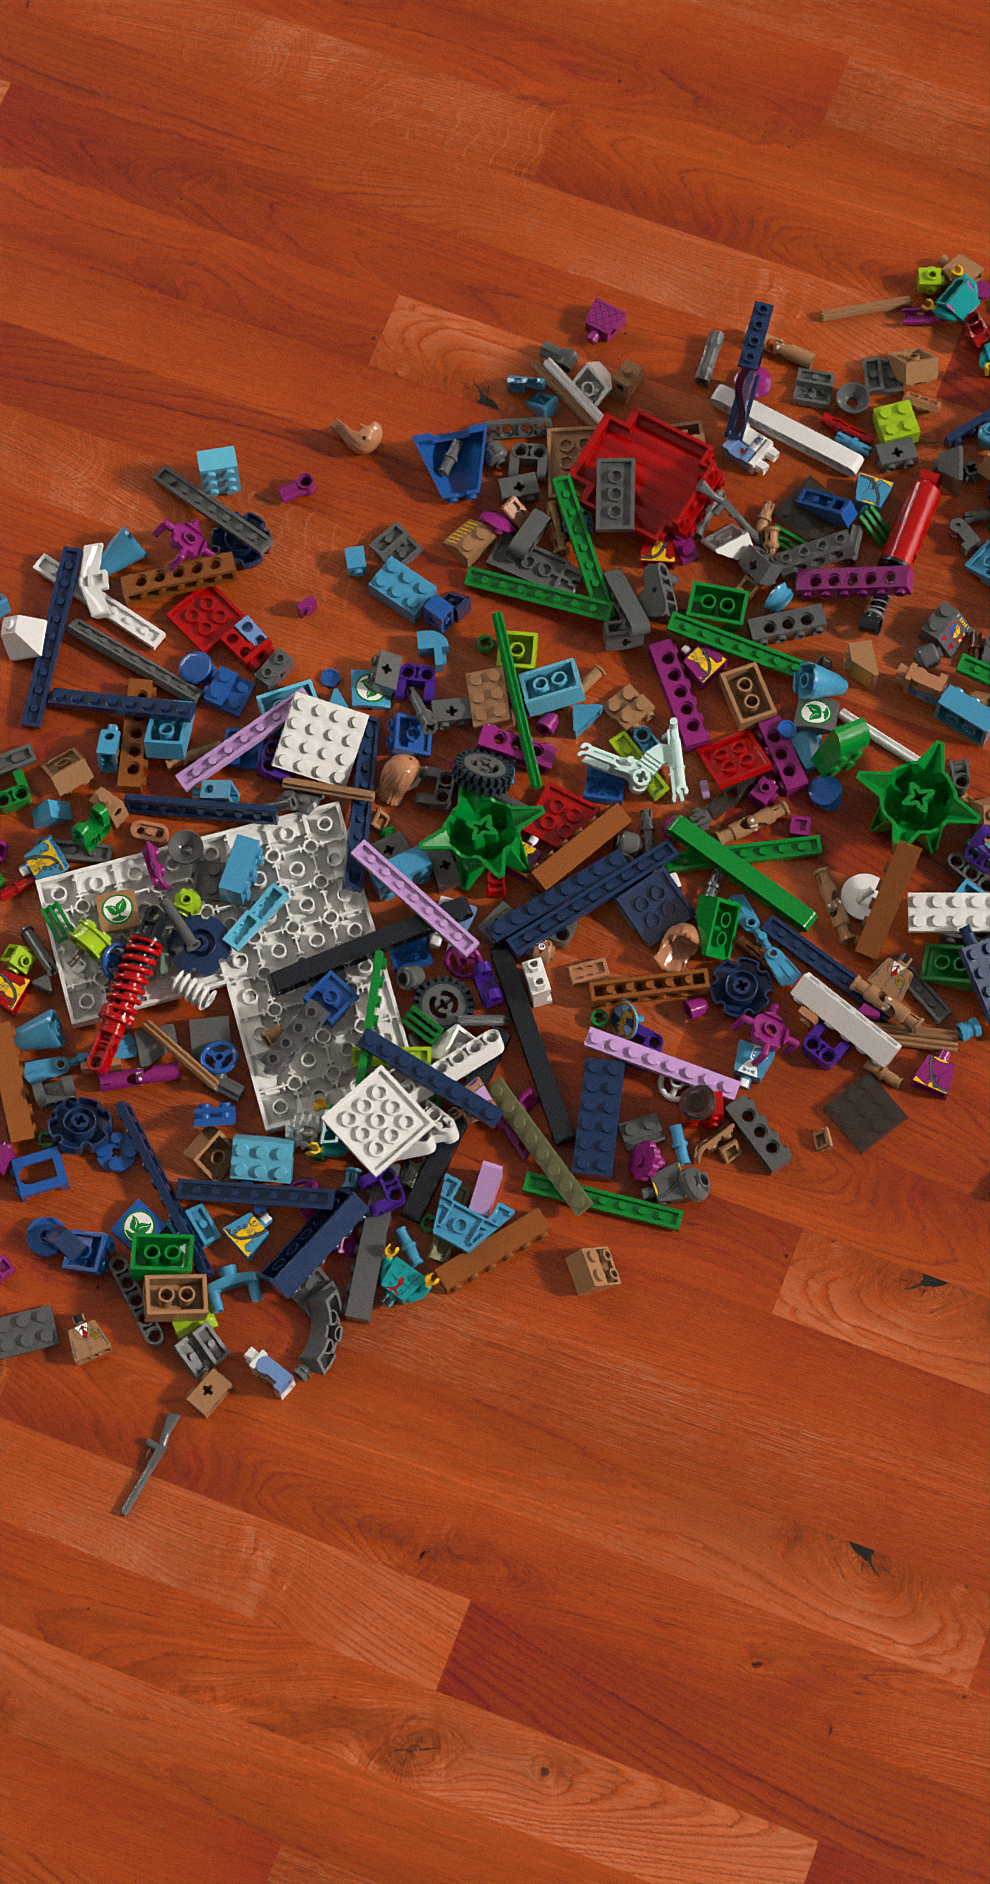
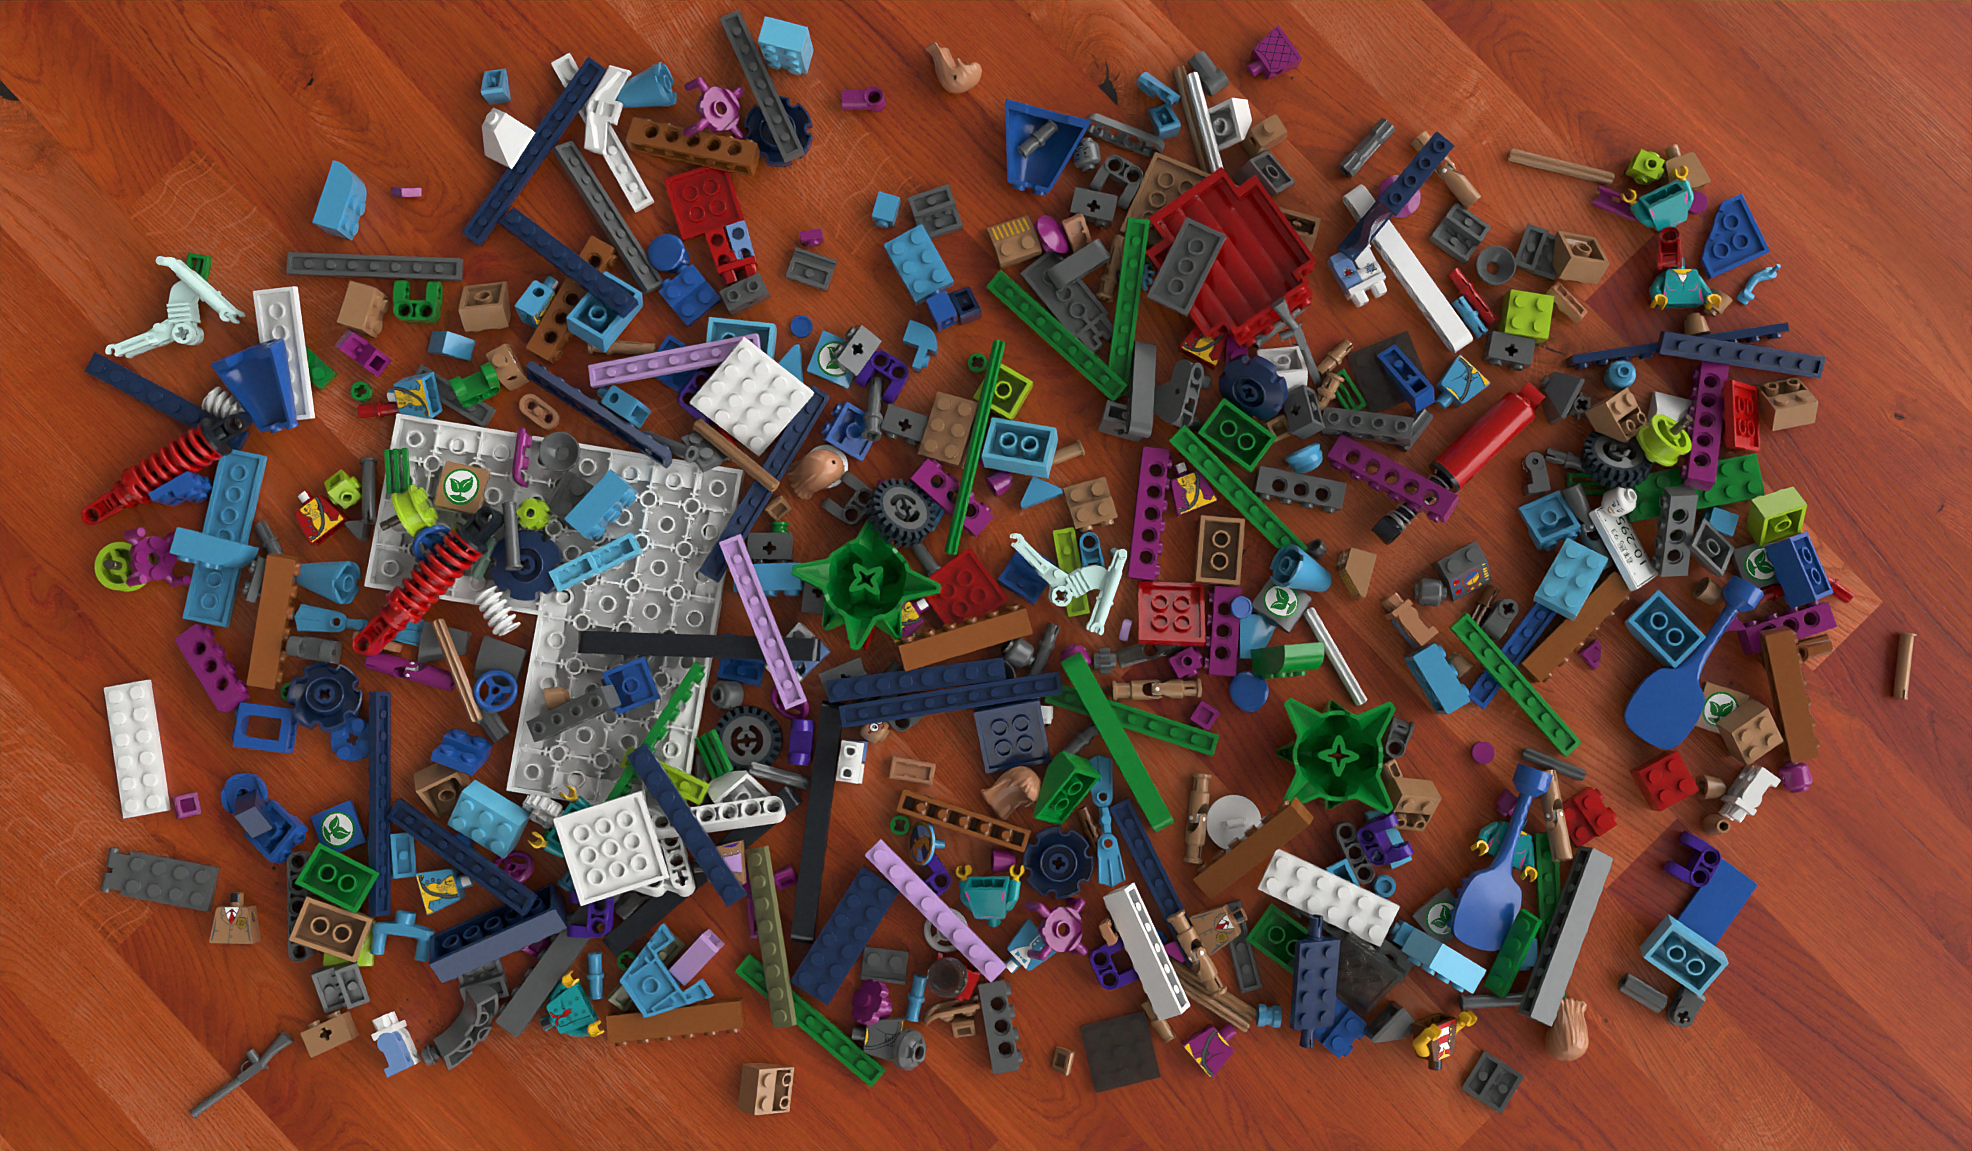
camera: 25 degrees right, 15 degrees up
green tile [857,505,891,547] -> none
none -> dark grey plate [785,247,837,292]
none -> teal torso [956,864,1025,927]
none -> dark blue piece [1219,354,1288,421]
none -> dark grey slope [1233,150,1296,196]

